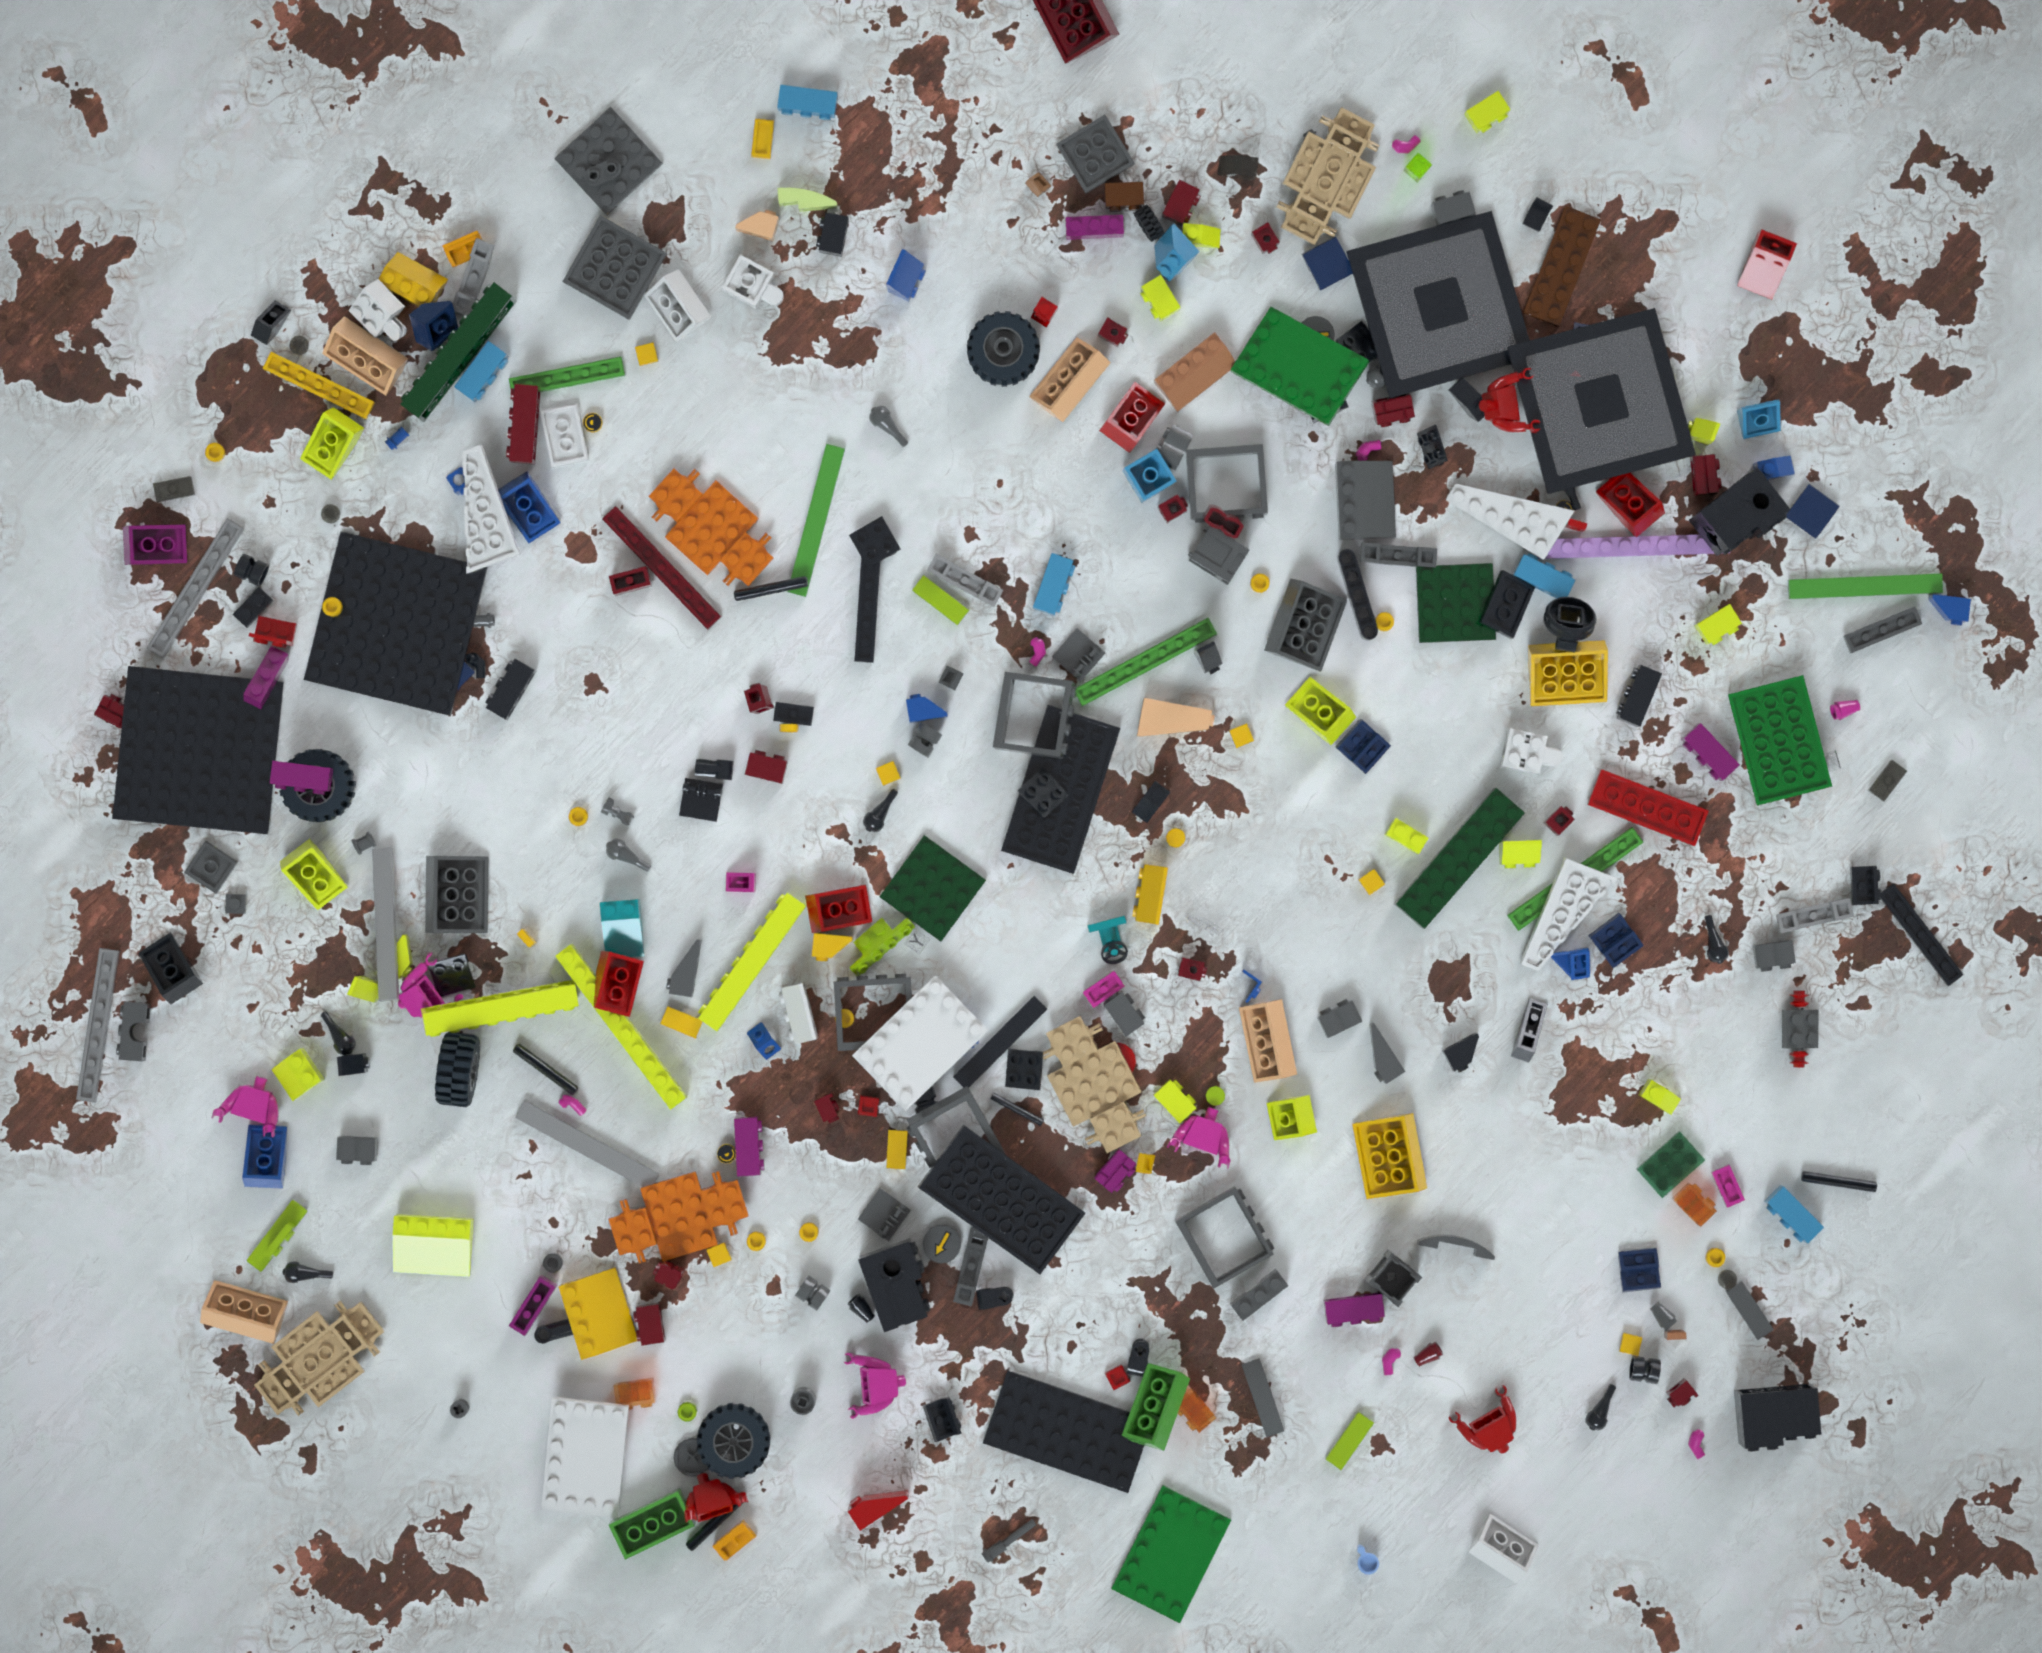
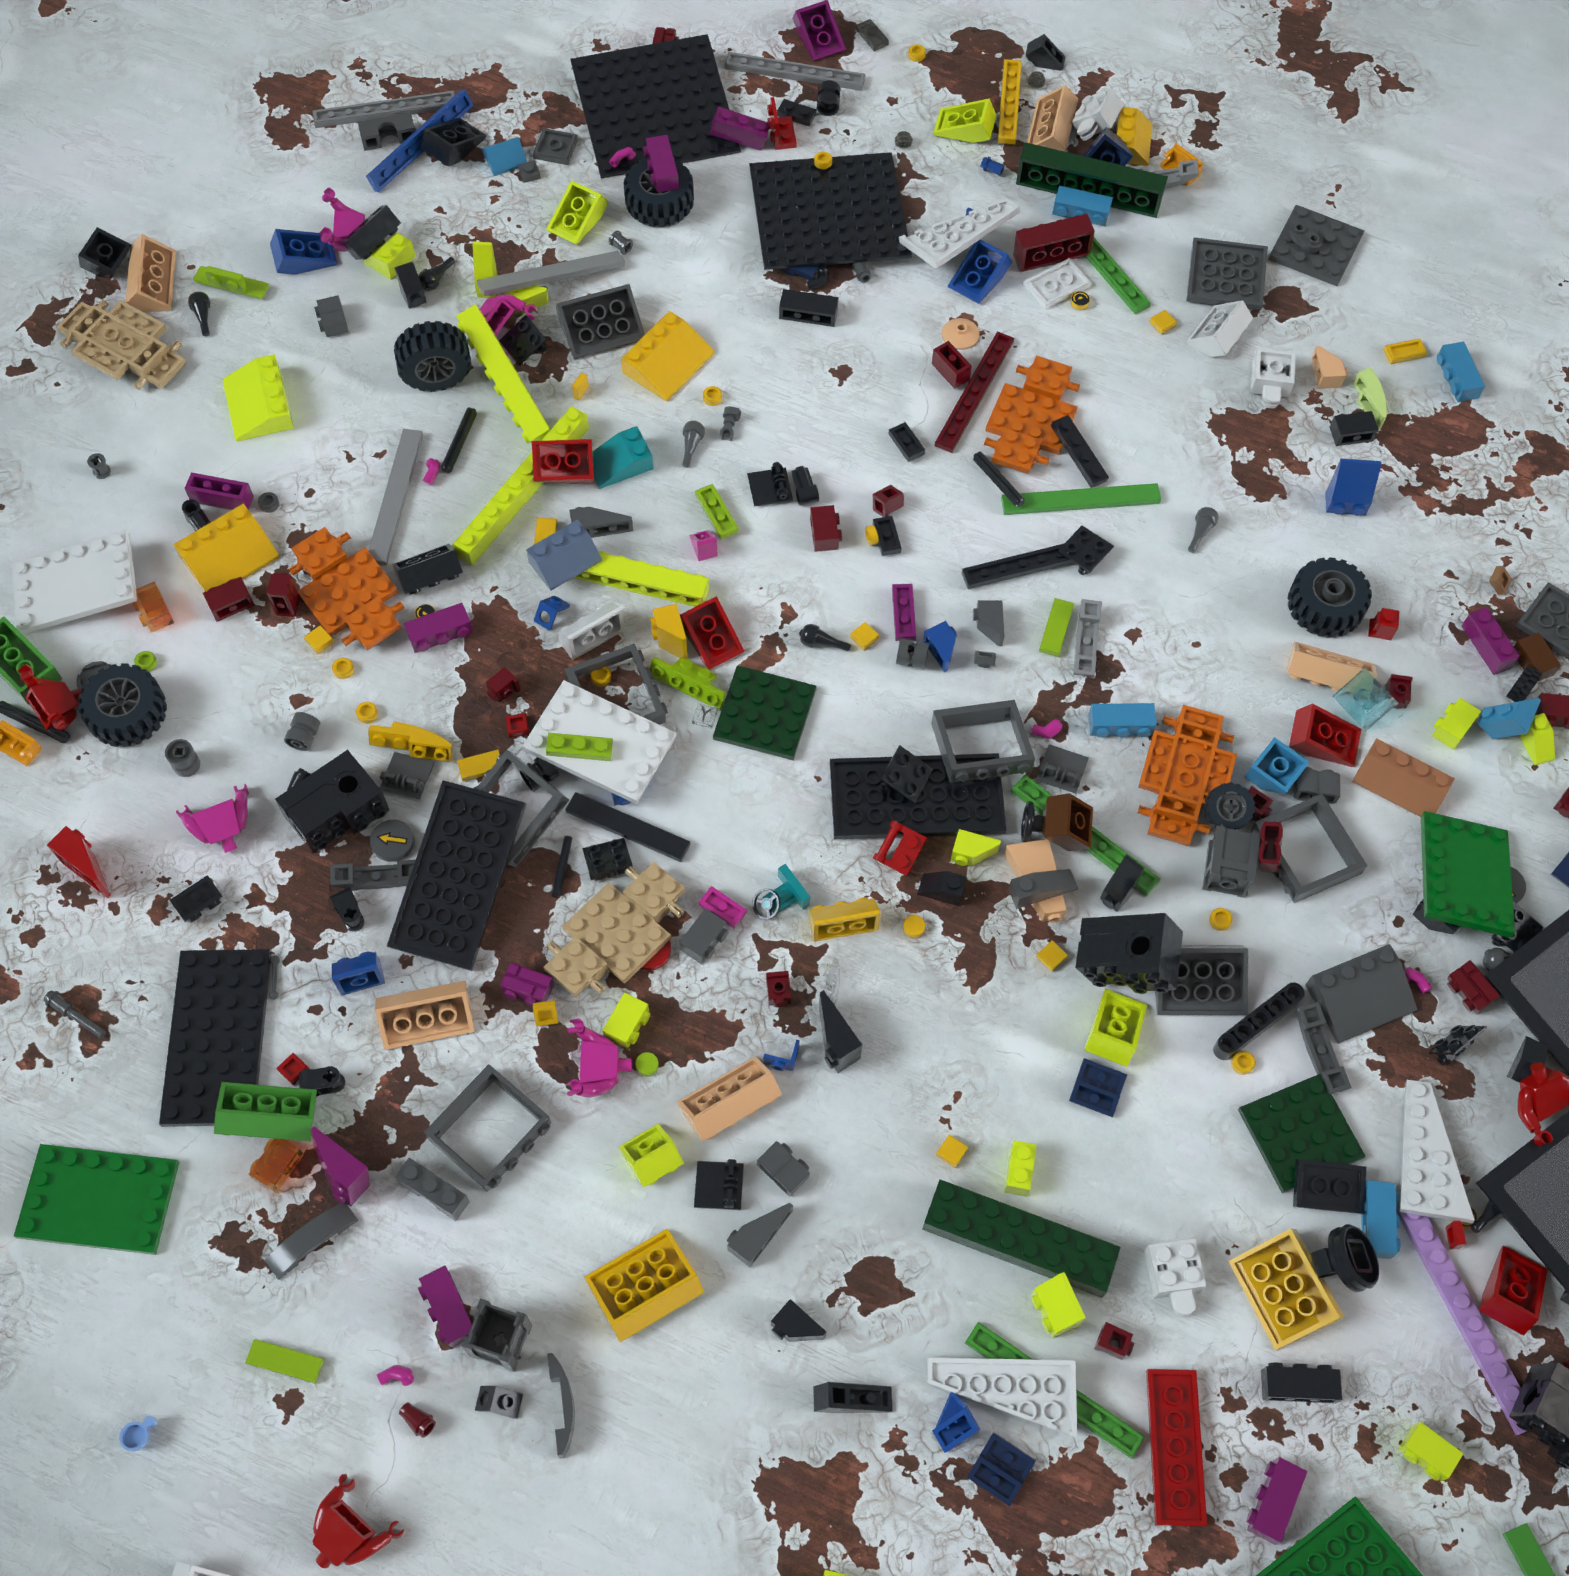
camera: 70 degrees right, 25 degrees down
none -> black slope [78,227,132,276]
none -> dark grey hinge [269,955,280,1000]
none -> magenta slope [310,1126,370,1206]
none -> blue slope [332,951,385,996]
none -> black brick [341,205,401,260]
none -> blue plate [366,90,473,192]
none -> yellow slope [368,721,453,762]
none -> light nougat slope [375,980,475,1050]
none -> black slope [392,543,463,595]
none -> black bracket [475,1386,523,1419]
none -> dark azure slope [481,137,527,176]
none -> sand blue slope [526,519,602,591]
none -> lime plate [546,732,613,761]
none -> dark pink arm [609,147,636,167]
none -> yellow slope [621,311,715,402]
none -> black hinge [694,1159,744,1210]
none -> lime plate [695,484,739,540]
none -> black slope [819,990,862,1073]
none -> red plate [873,820,927,877]
none -> black plate [888,422,925,462]
none -> magenta plate [892,584,916,641]
none -> light nougat dish [942,318,980,350]
none -> neon yellow slope [951,829,1001,866]
none -> dark grey slope [973,600,1005,646]
none -> dark grey slope [1008,869,1078,909]
none -> reddish brown piece [1021,793,1093,851]
none -> black plate [1050,415,1109,488]
none -> black piece [1075,913,1183,994]
none -> orange piece [1137,705,1237,846]
none -> black wheel [1204,783,1255,830]
none -> clear light blue slope [1332,668,1398,731]

